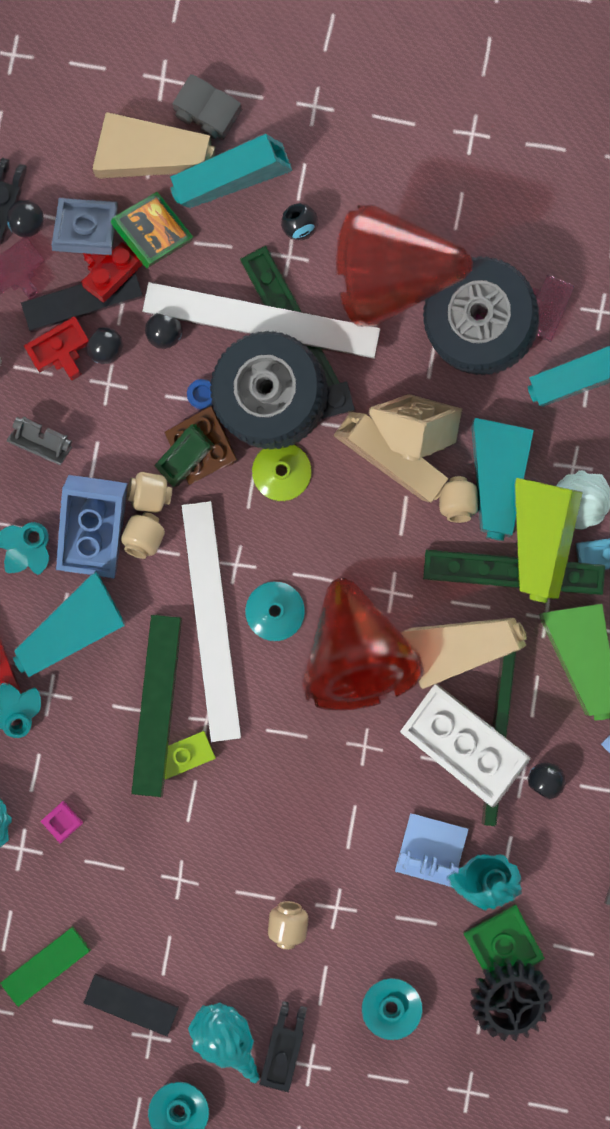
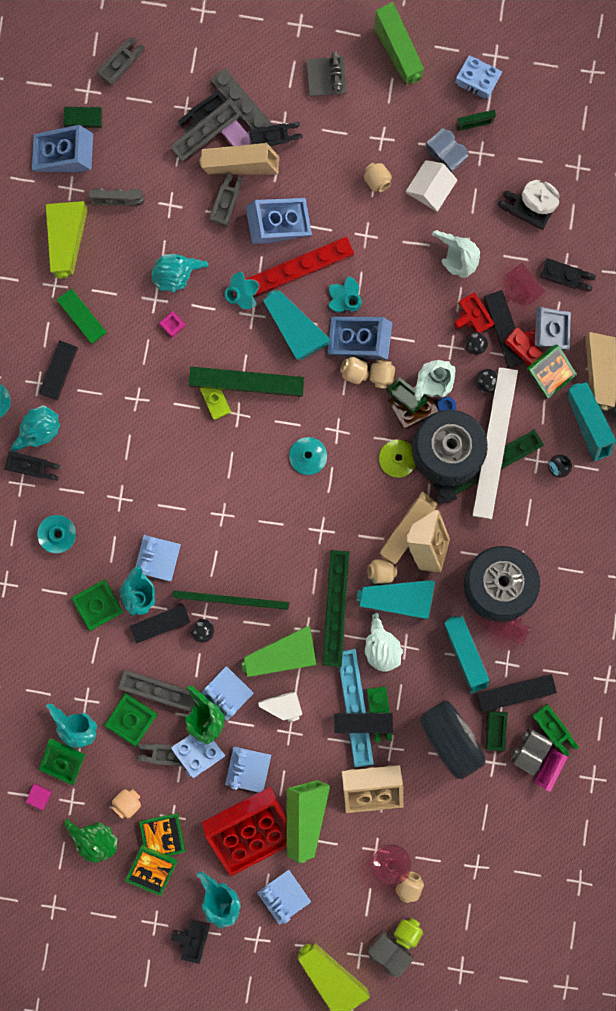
camera: 85 degrees right, 0 degrees up
black piece [7,200,44,238] -> none
dark grey hinge [7,417,72,466] -> none
white tile [182,501,241,742] -> none
tan head [268,901,308,949] -> none
clear red cone [302,578,424,711] -> none
clear red cone [336,204,472,327] -> none
tan slope [399,618,527,689] -> none
white plate [400,684,531,807] -> none
black gear [470,959,553,1042] -> none
lime slope [515,478,583,603] -> none
none -> black tile [130,604,191,644]
none -> light aqua hair [415,360,456,401]

